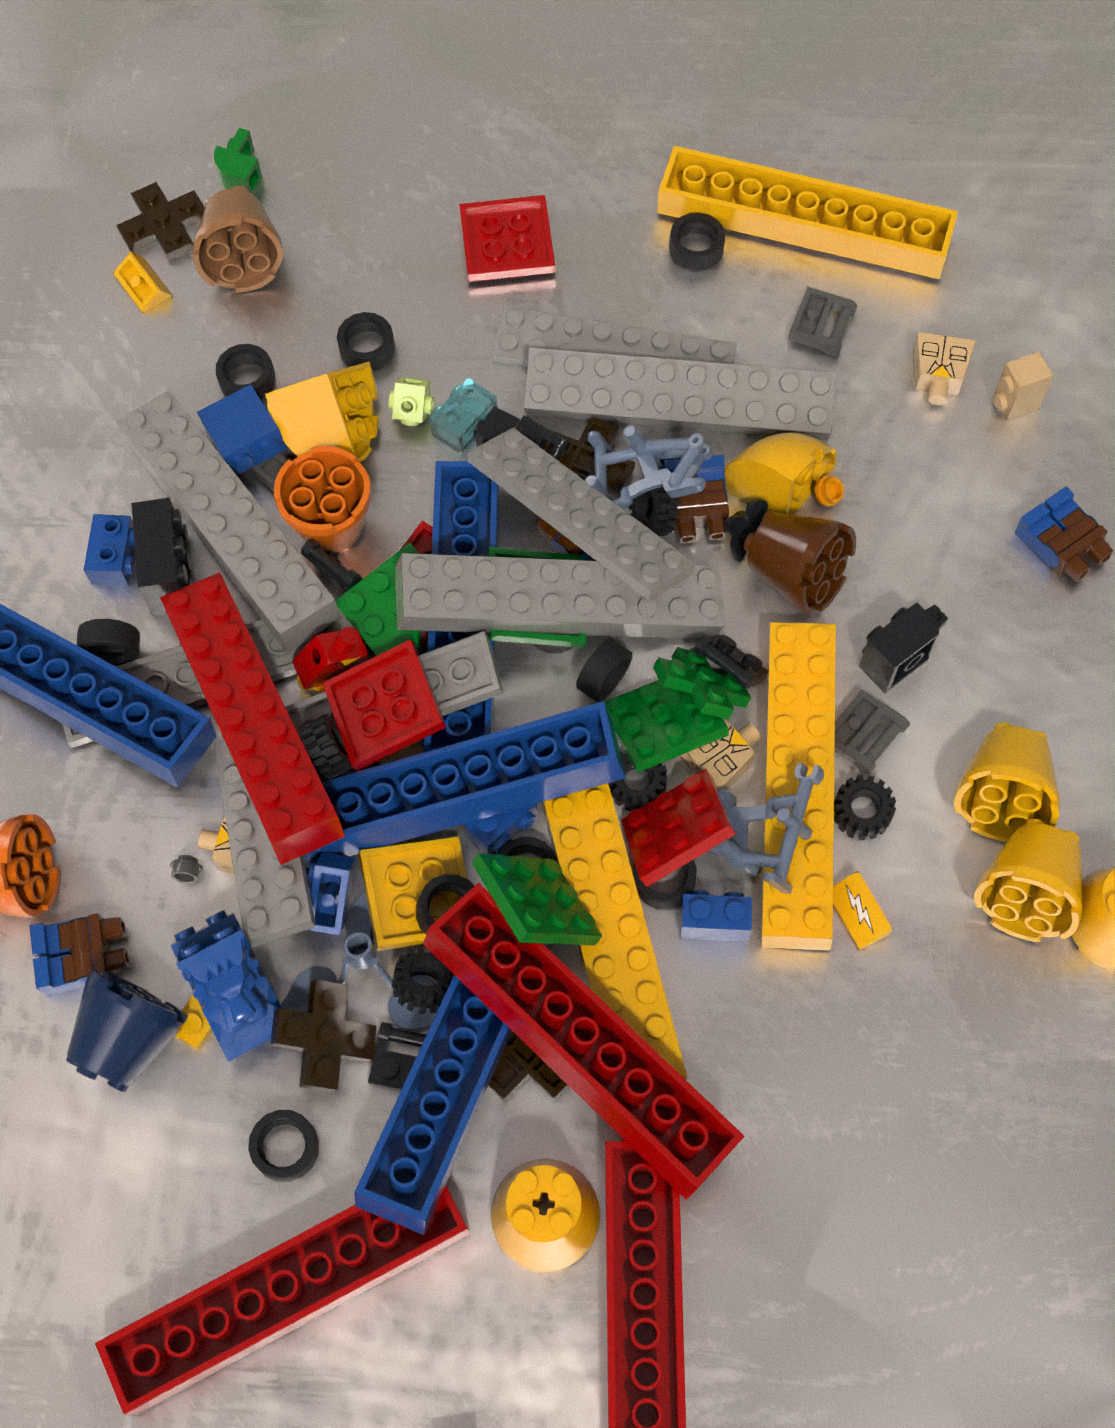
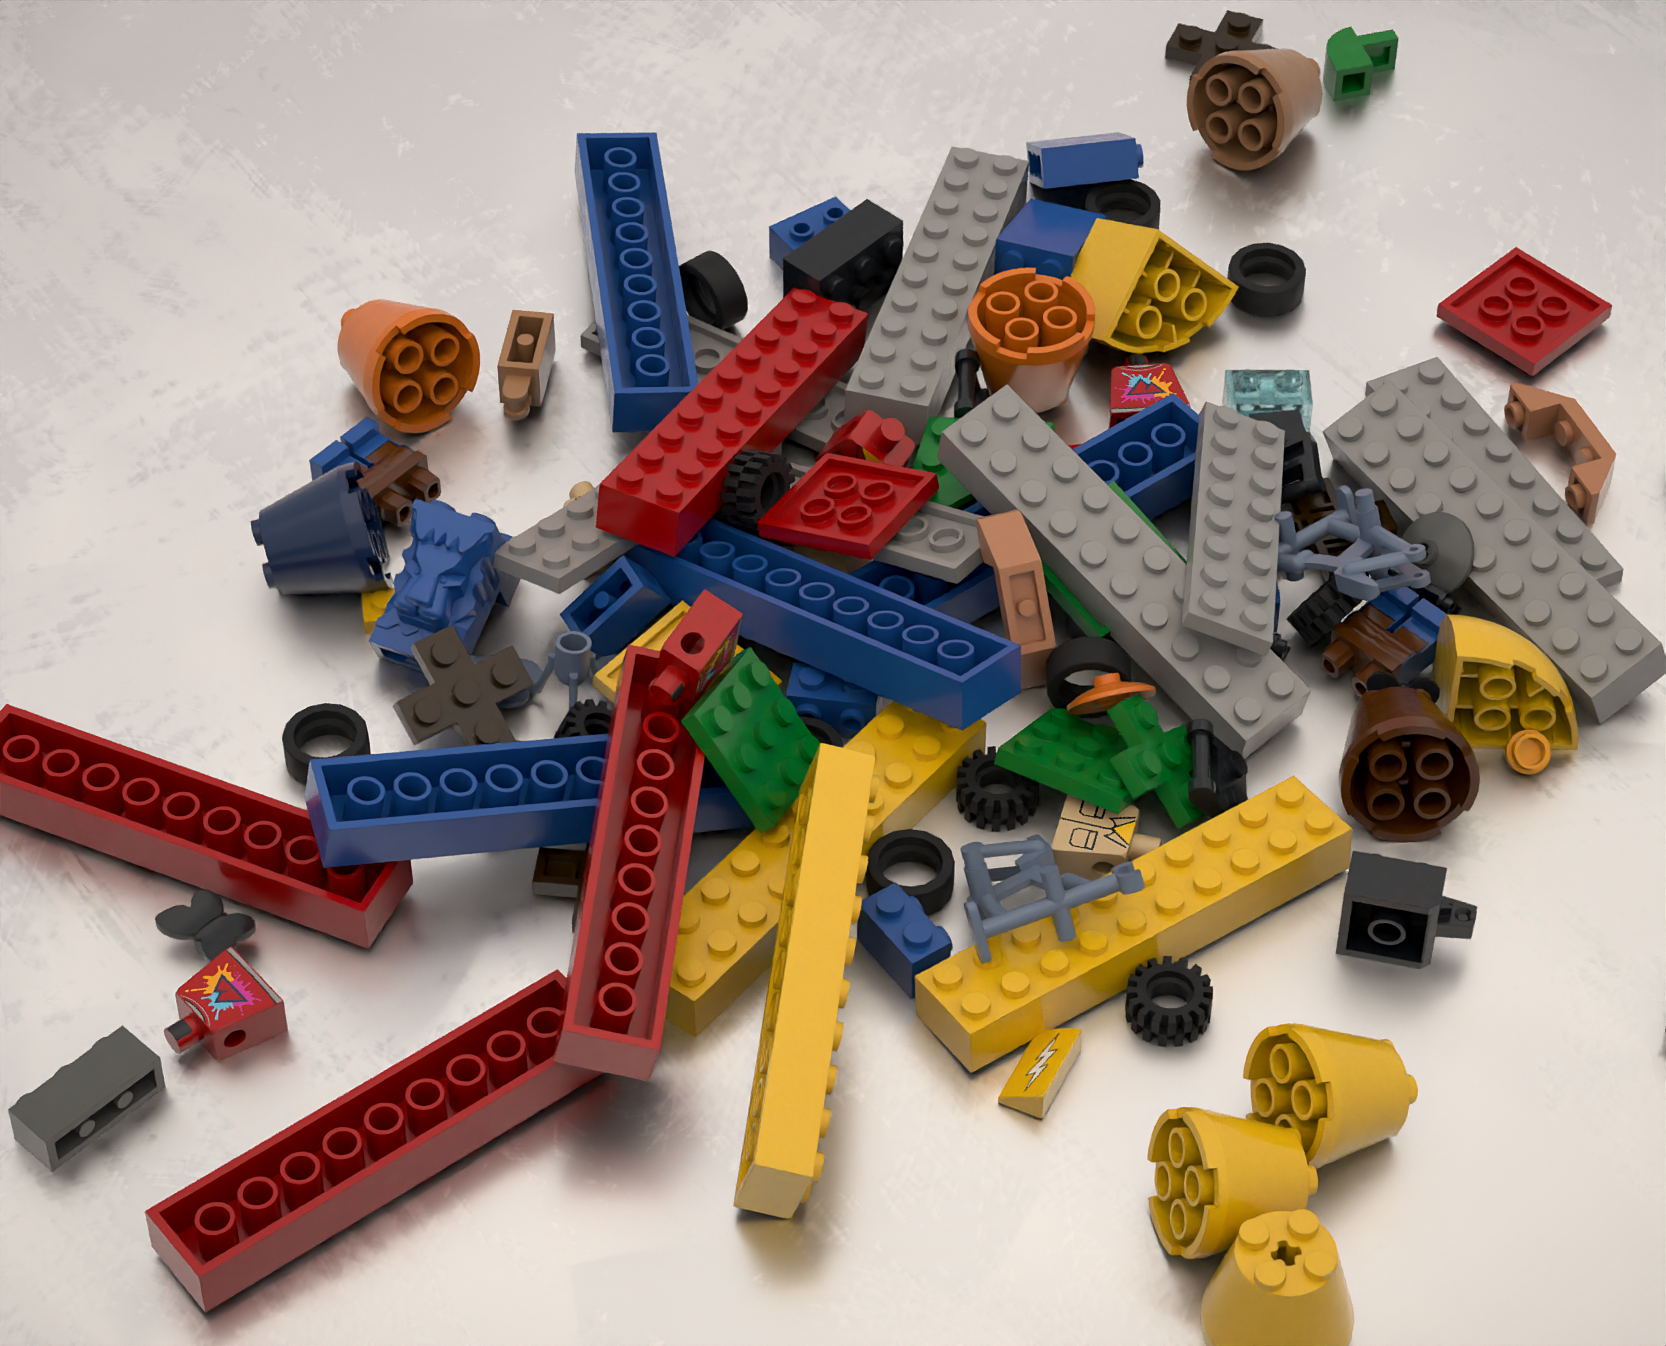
camera: 50 degrees right, 20 degrees down
yellow slope [113,252,173,313] -> none
dark grey plate [170,855,203,883] -> none
yellowish green brick [389,376,434,426] -> none
yellow cone [491,1159,600,1272] -> none
red plate [621,769,736,887] -> none
dark grey plate [834,690,910,774] -> none
none -> black animal [155,890,256,964]
none -> red torso [164,946,288,1060]
none -> medium nougat brick [497,310,556,420]
none -> red torso [650,589,743,705]
none -> yellow brick [733,743,880,1220]
none -> nougat slope [975,509,1056,690]
none -> blue brick [1026,132,1144,189]
none -> orange dish [1066,673,1156,715]
none -> red torso [1108,354,1191,429]
none -> dark grey dish [1401,512,1475,593]
none -> nougat slope [1504,383,1616,525]

